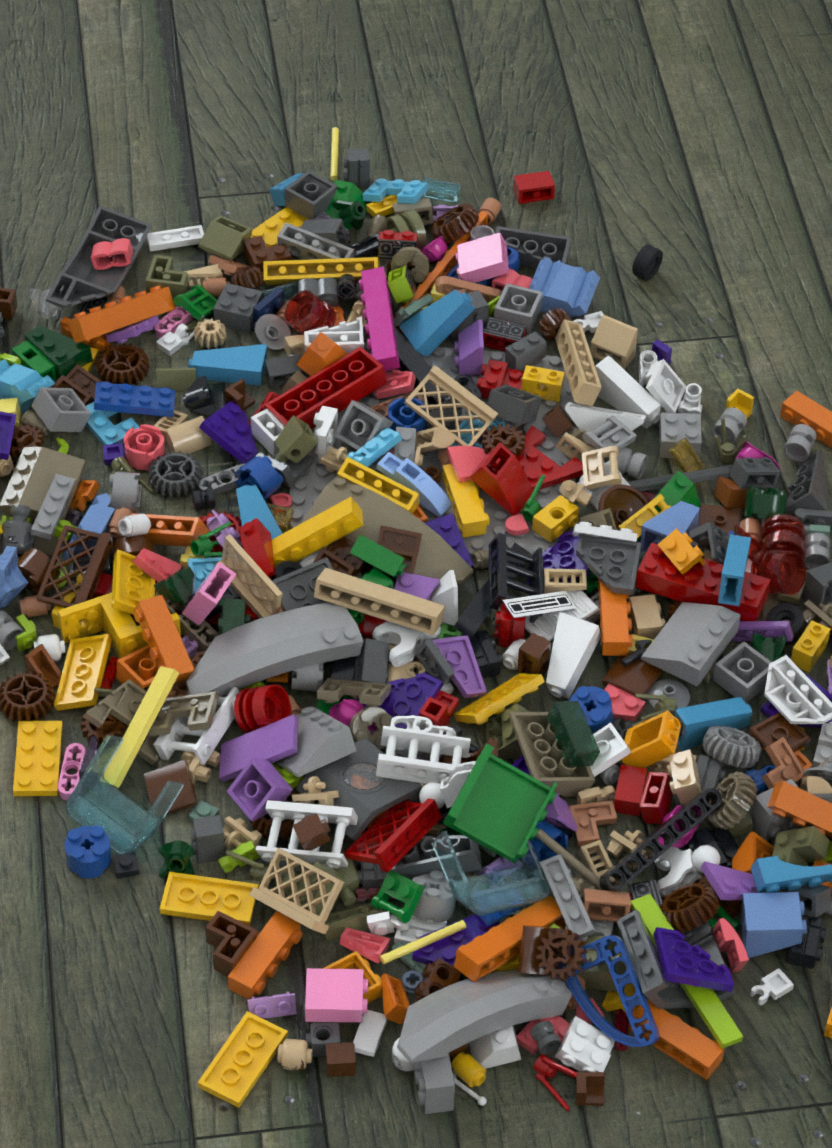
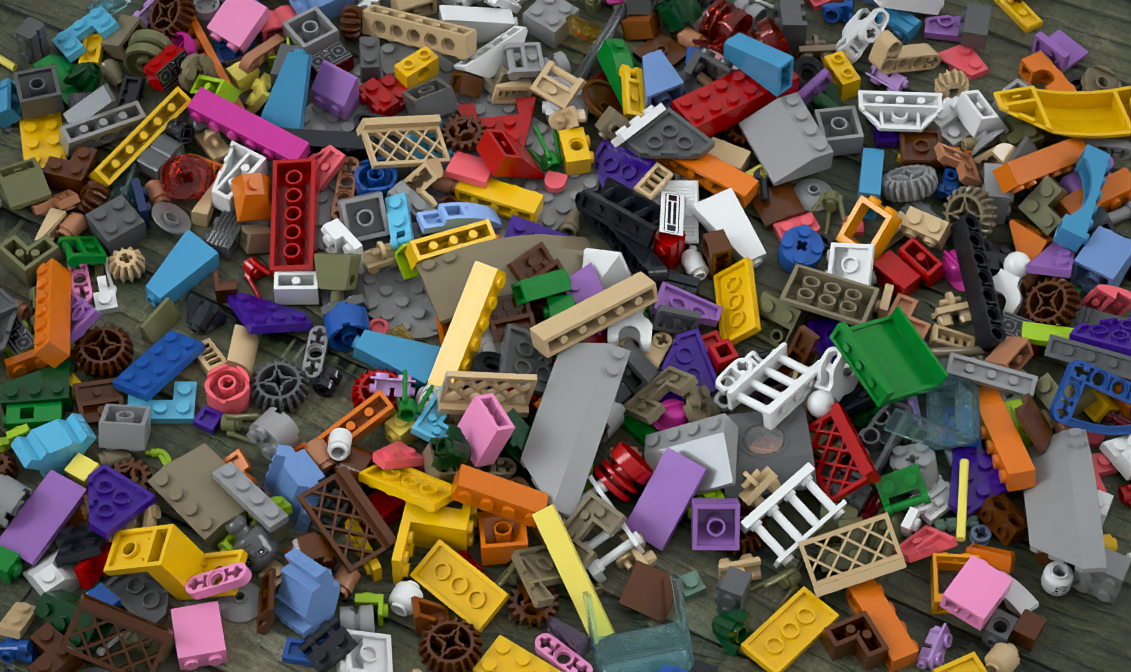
camera: 55 degrees left, 5 degrees up
lime plate [218,841,260,873] -> none
red slope [240,518,275,577] -> none
reddish brown brick [292,813,331,851] -> none
sand green plate [393,294,434,327] -> none
dark grey wheel [530,1021,562,1054] -> none
reddish brown gear [536,928,588,981] -> none
clear green brick [547,701,600,767] -> none
light orange bracket [657,528,706,575] -> none

